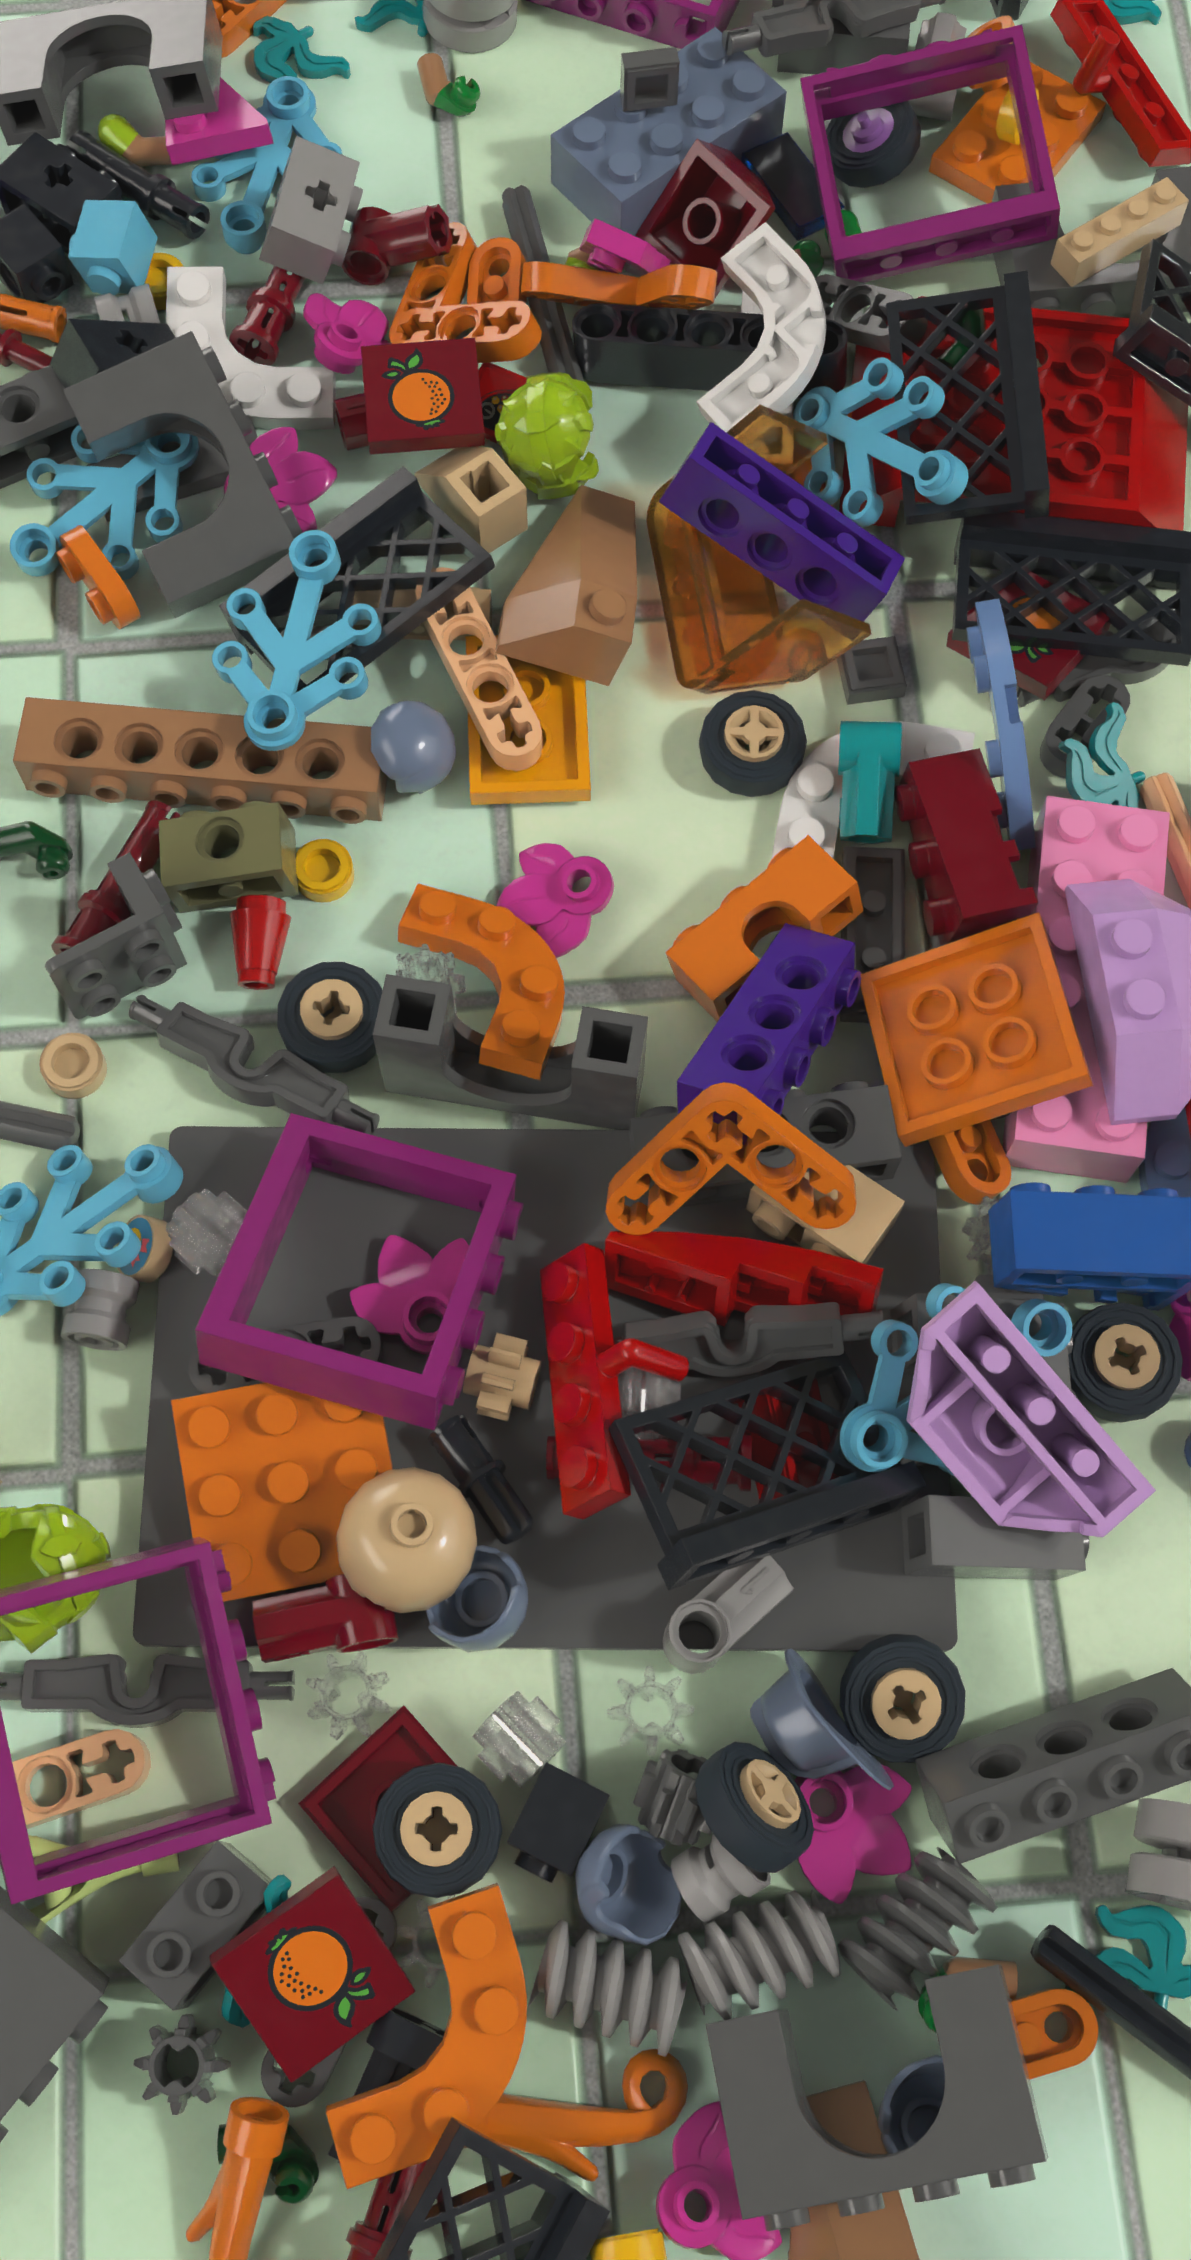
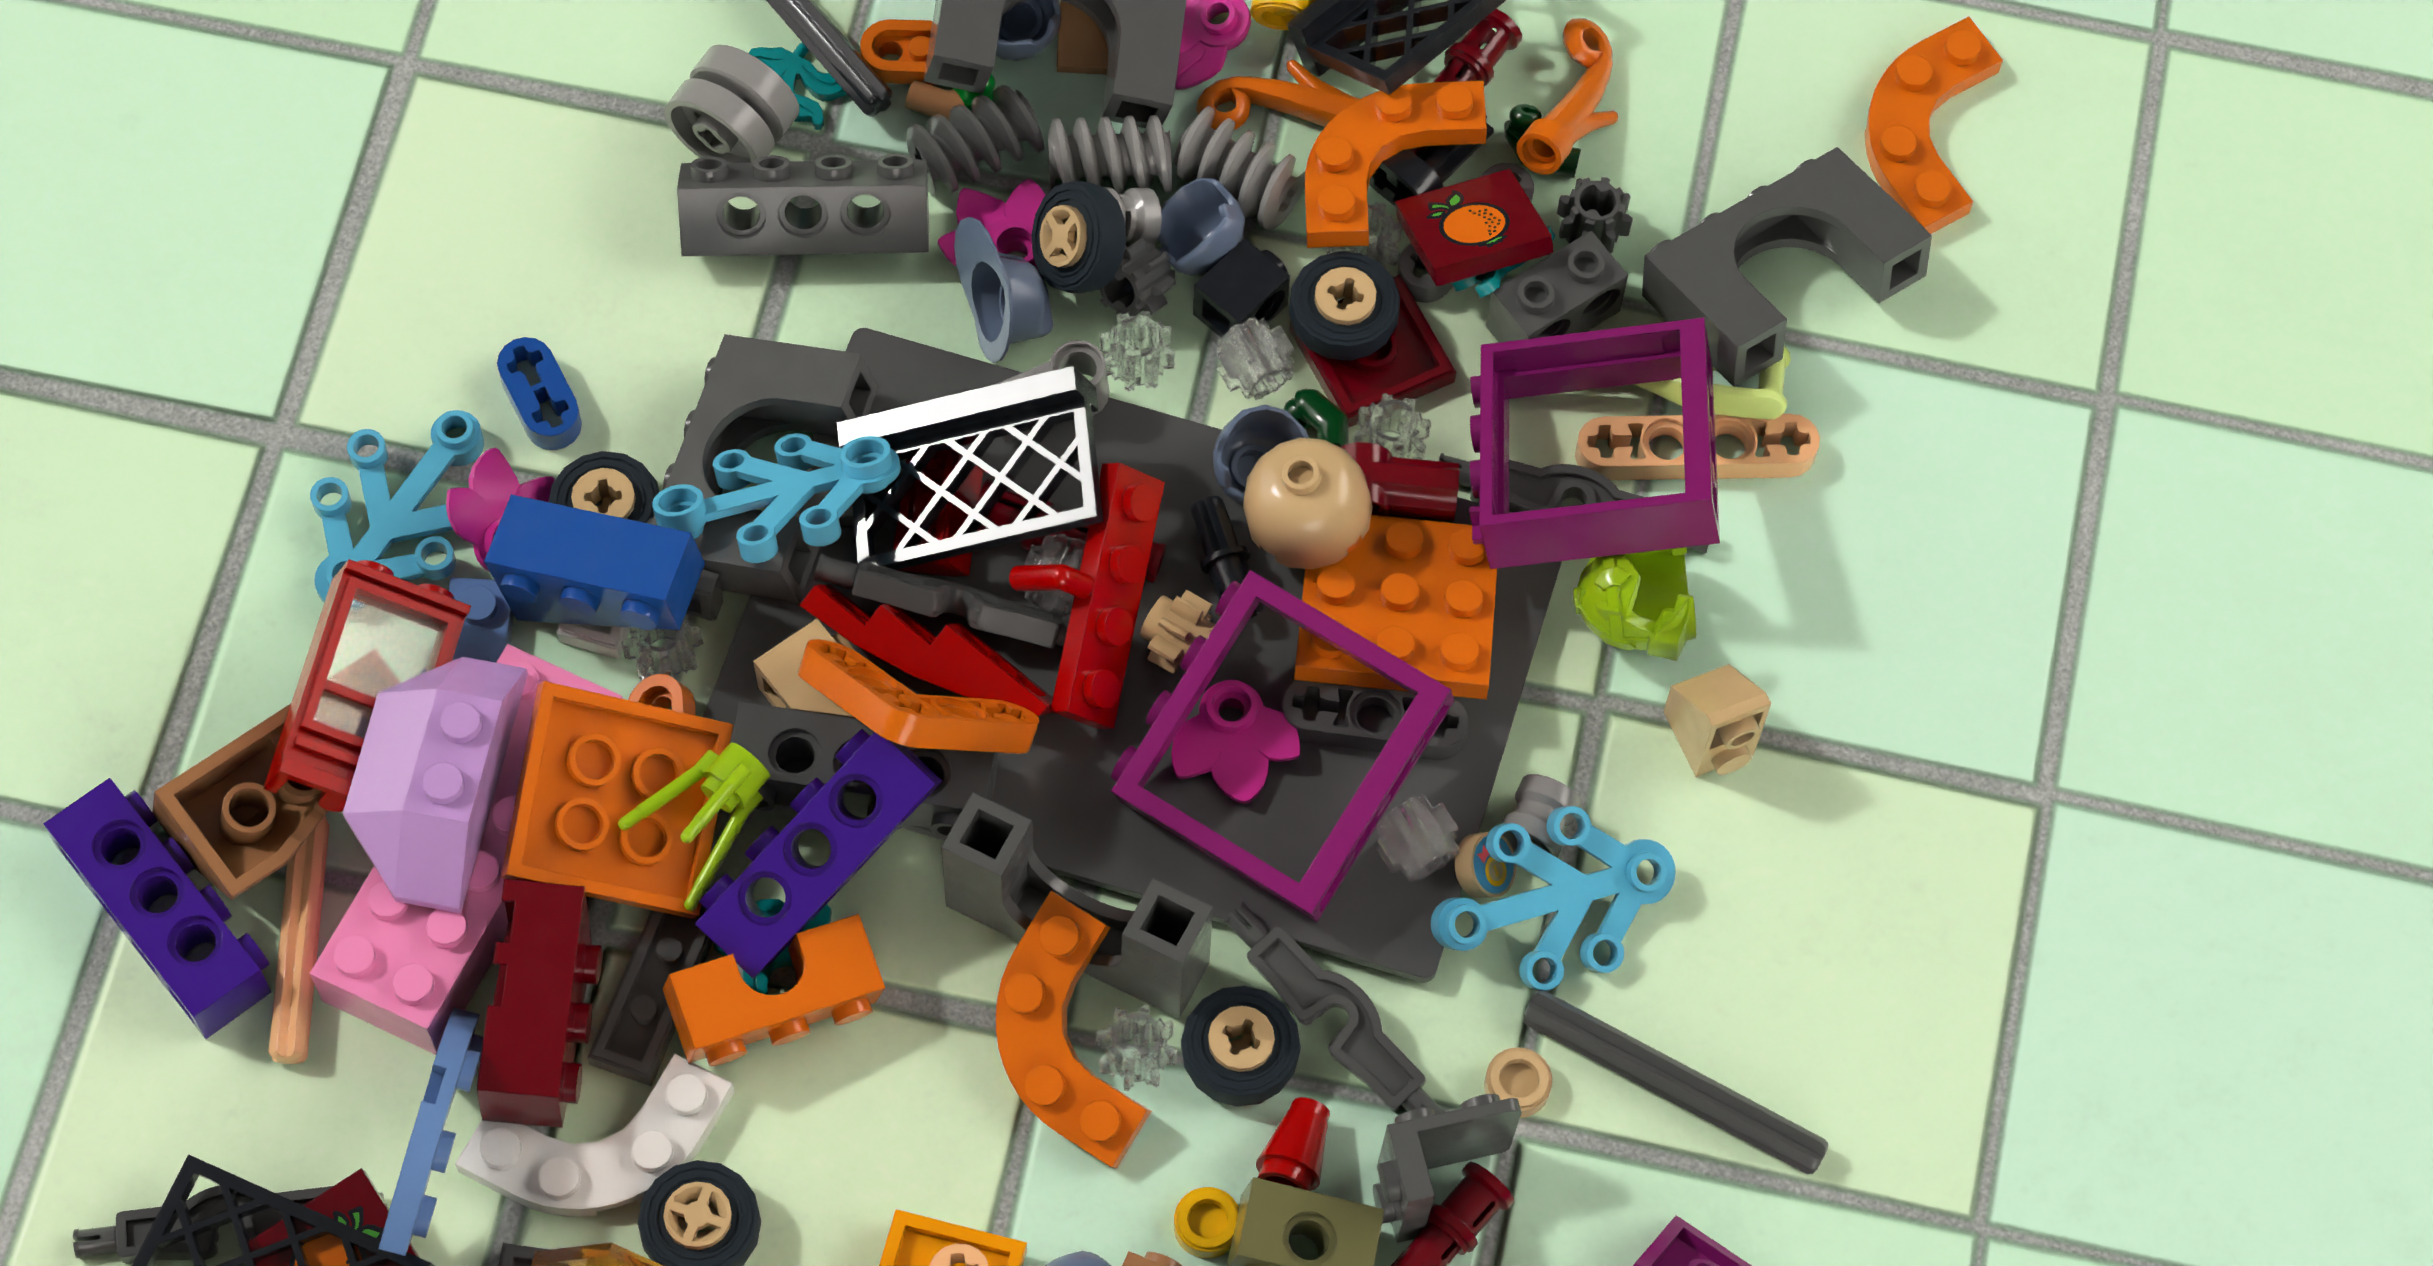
camera: 165 degrees left, 5 degrees down
dark pink plate [496,843,614,958] -> none
teal piece [838,721,902,844] -> none
black wheel [839,1634,966,1763] -> none
lavender wedge [906,1281,1156,1537] -> none
dark grey beam [1040,675,1130,778] -> none
teal piece [1058,702,1146,808] -> none
none -> lime plant [618,742,770,911]
none -> dark green arm [1284,389,1349,447]

